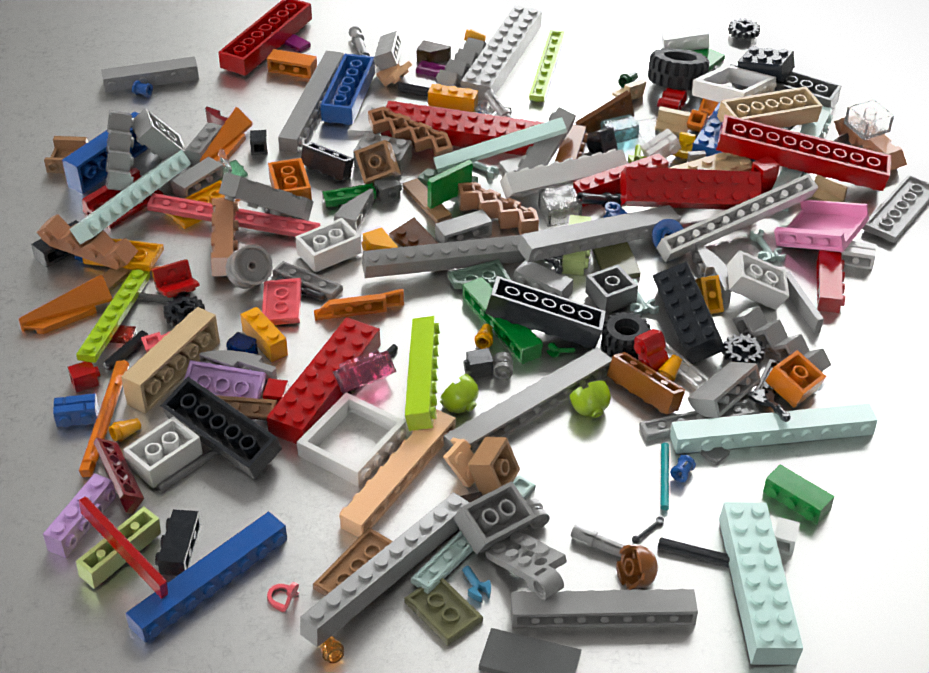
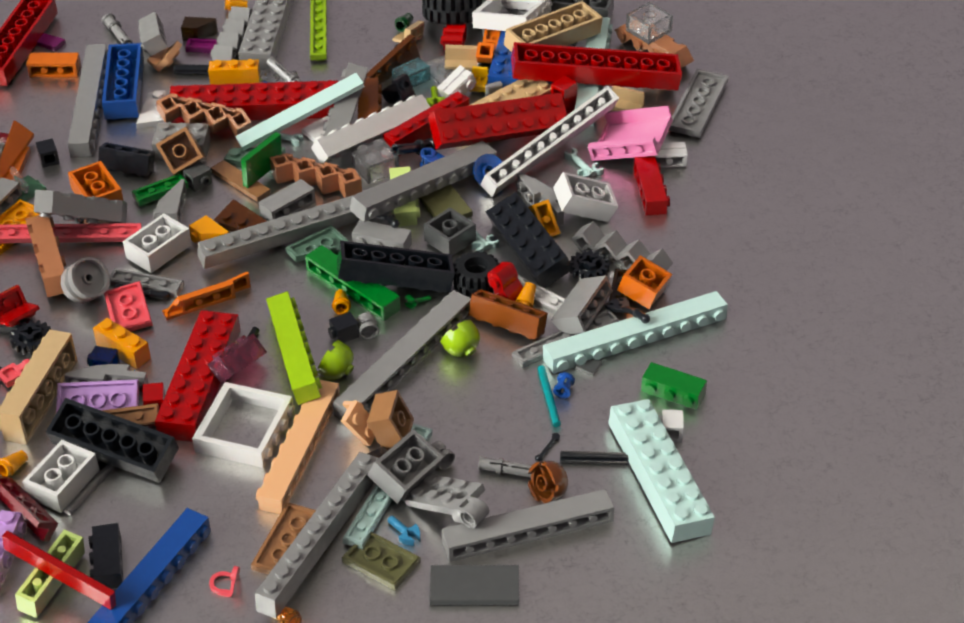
camera: 15 degrees left, 0 degrees up
light grey tile [786,271,824,334] -> none

